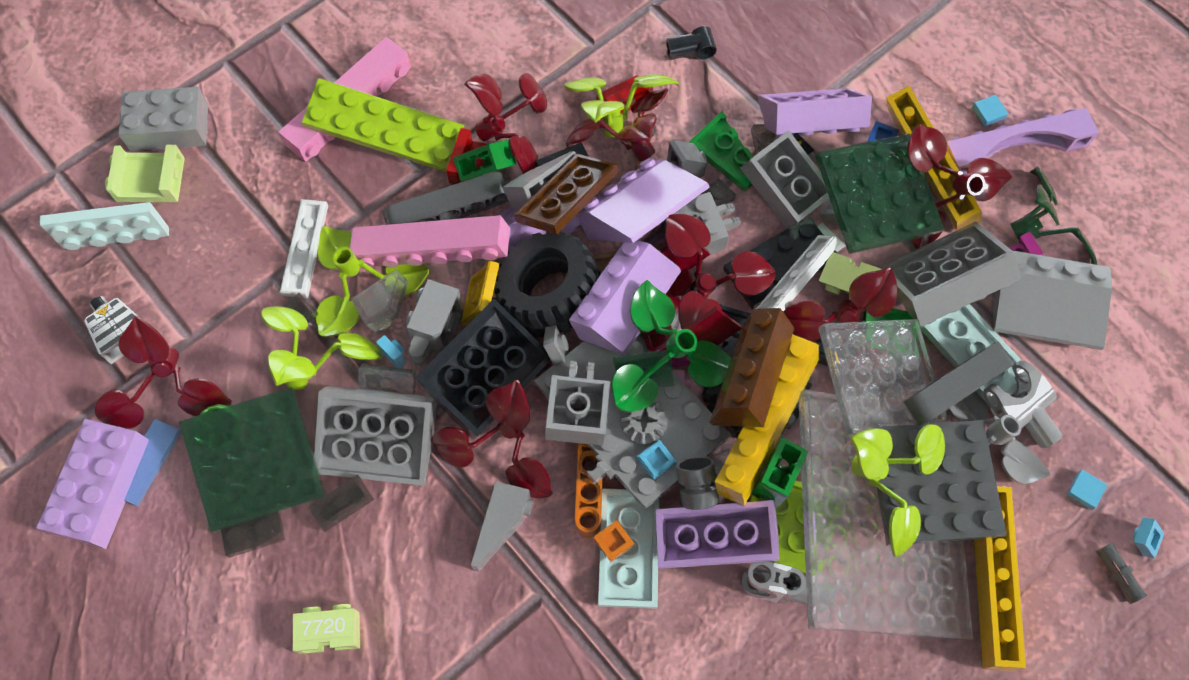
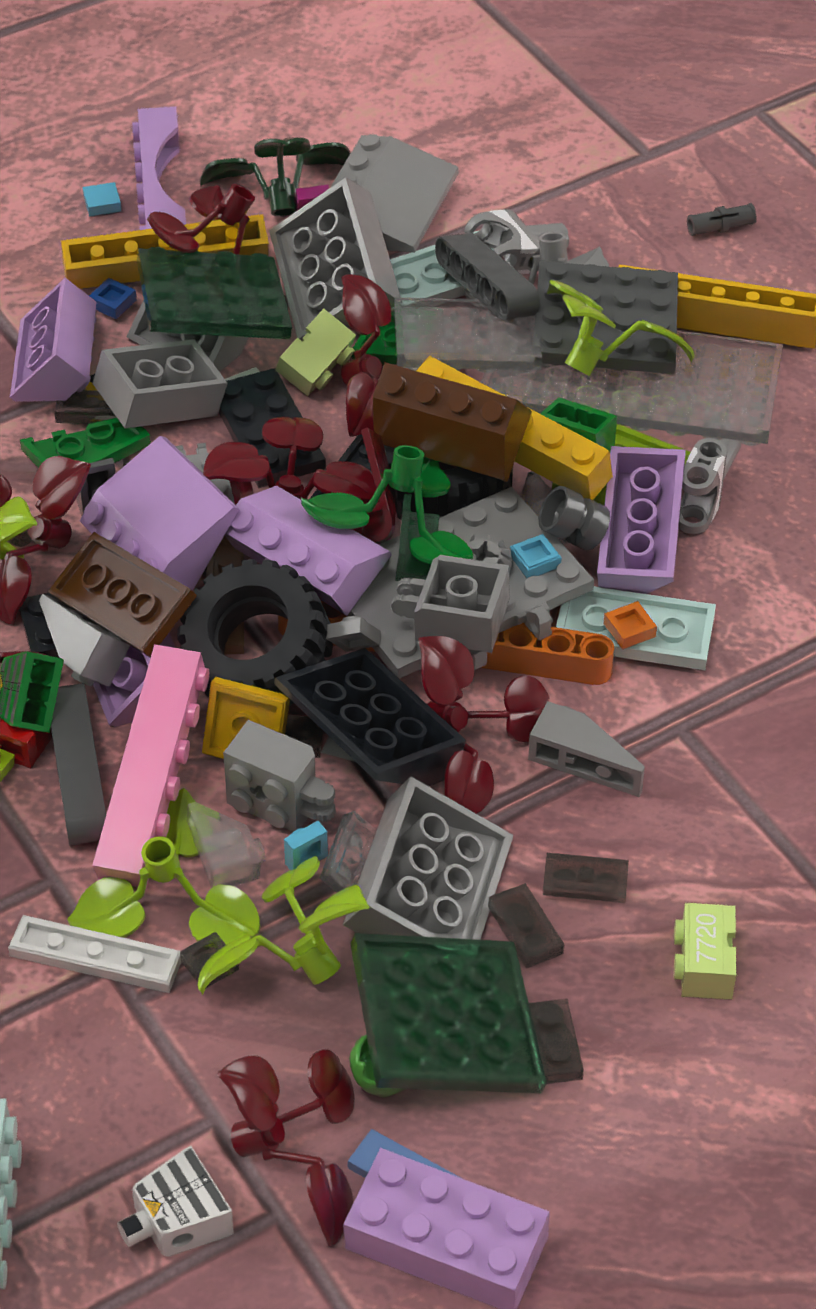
camera: 80 degrees left, 20 degrees down
white tile [756,235,840,311] -> none
medium azure tile [1066,470,1108,510] -> none
medium azure plate [1133,517,1164,558] -> none
none -> clear smoke plate [543,852,629,903]

